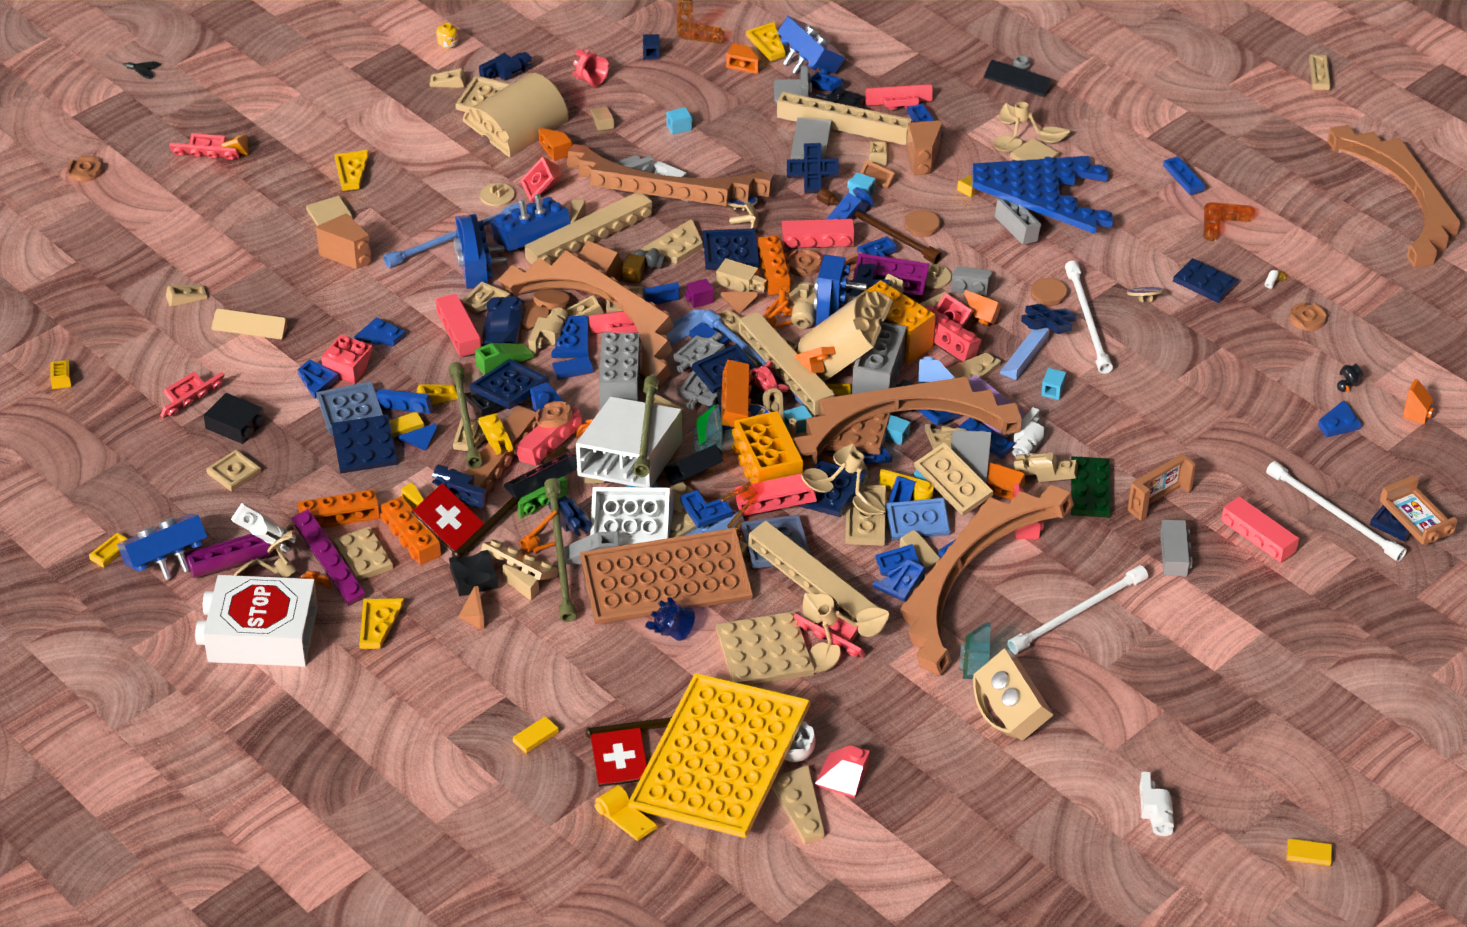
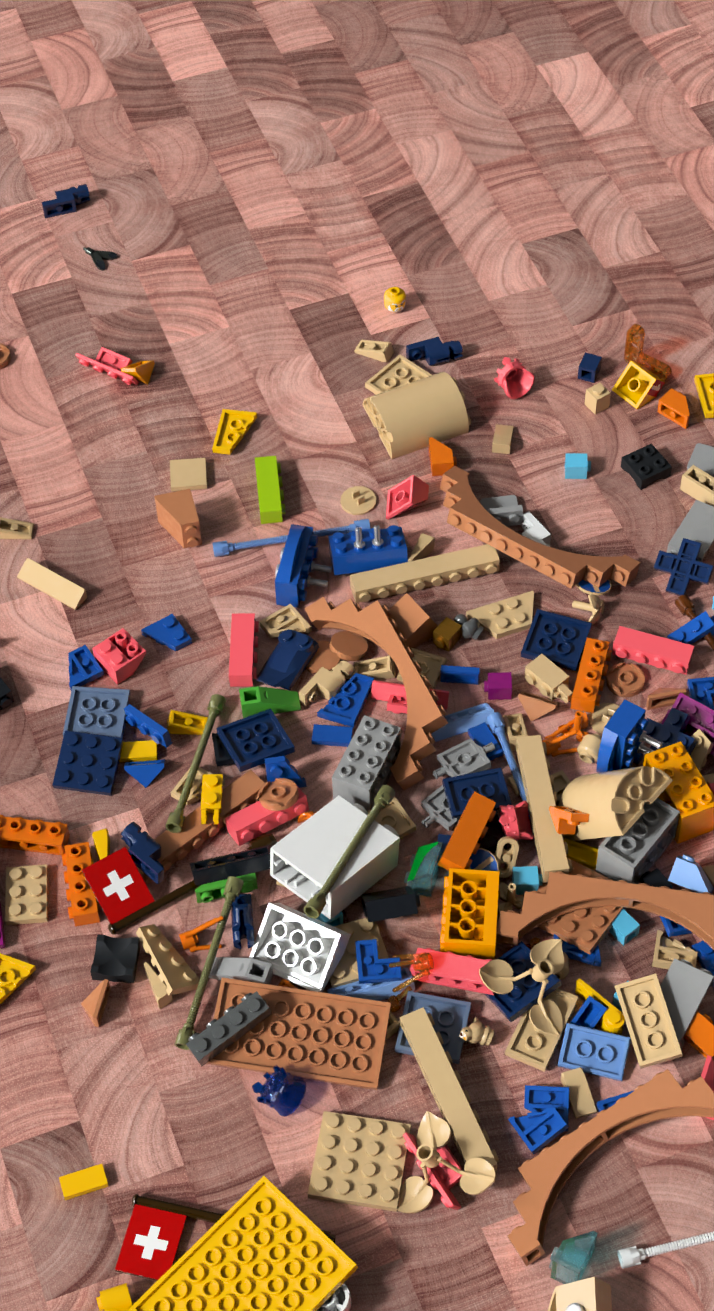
camera: 25 degrees right, 10 degrees up
none -> dark blue plate [42,184,90,218]
none -> dark grey brick [186,991,272,1066]
none -> lime brick [255,456,286,524]
none -> tan animal [459,1017,494,1046]
none -> tan brick [585,383,611,415]
none -> yellow slope [612,361,665,409]
none -> black brick [621,443,672,490]

